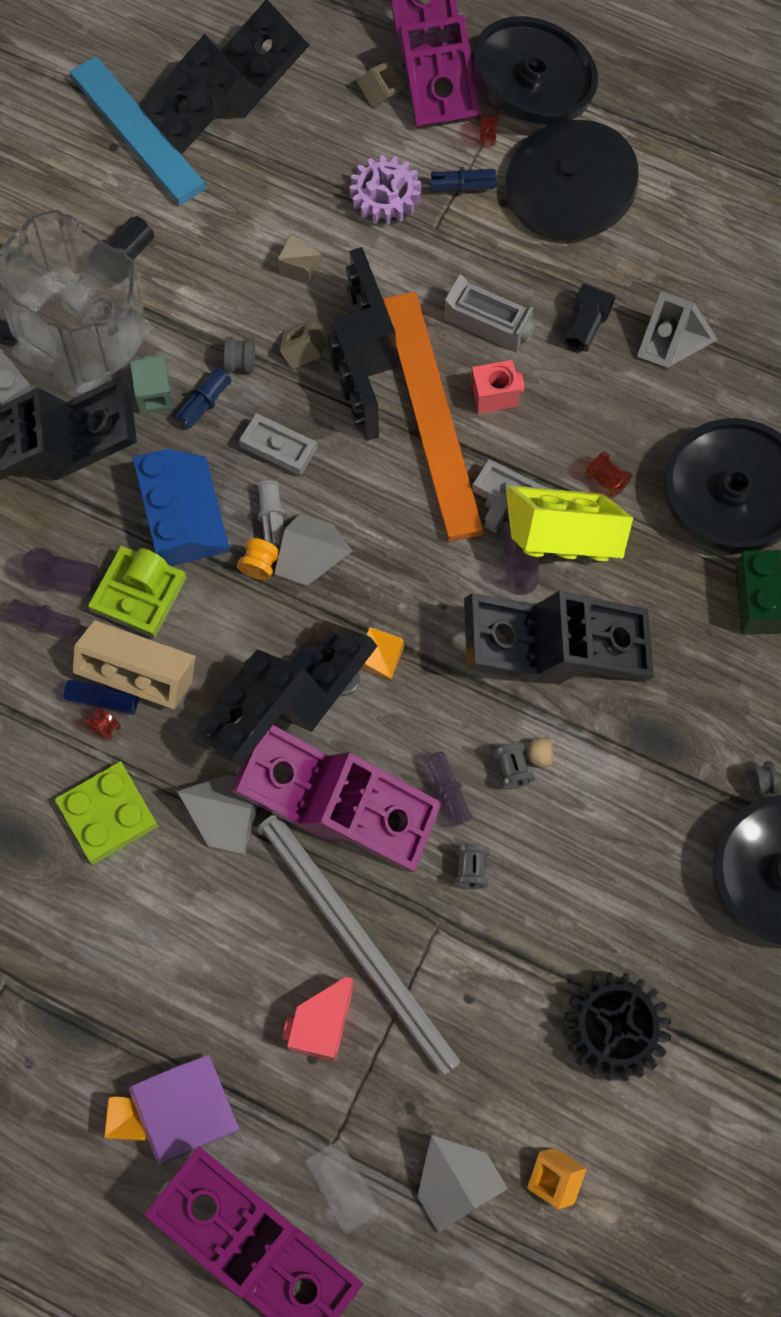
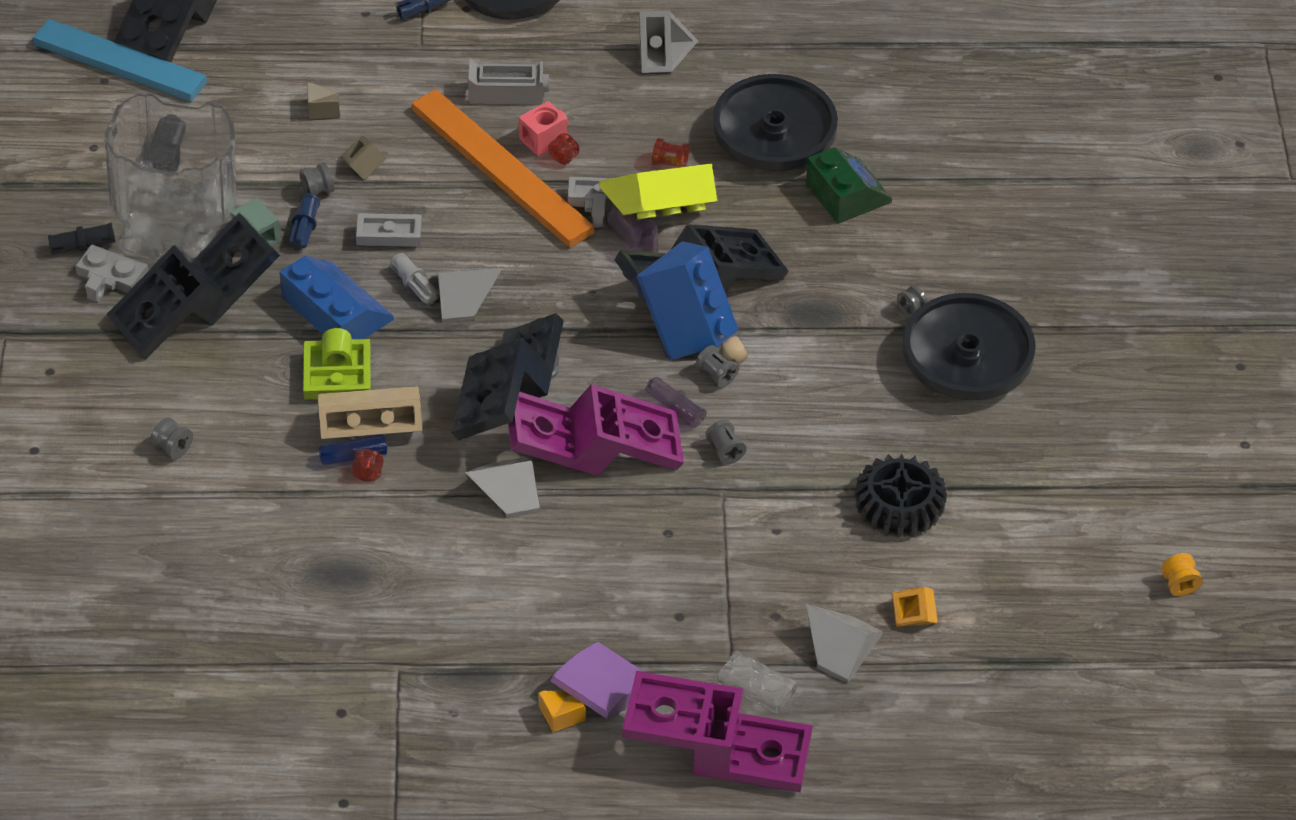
camera: 30 degrees left, 20 degrees down
clear purple axle [7,599,81,637] -> none
clear purple piece [22,548,98,597] -> none
lime plate [55,761,159,865] -> none
light orange wheel [237,538,280,581] -> none
light grey axle [257,814,460,1075] -> none
coral slope [283,977,354,1062] -> none
black bracket [327,247,396,441] -> none
lavender gear [349,155,421,224] -> none
light orange slope [360,627,404,680] -> none
black piece [561,283,616,353] -> none
none -> clear red bush [548,133,580,165]
none -> blue slope [636,241,739,360]

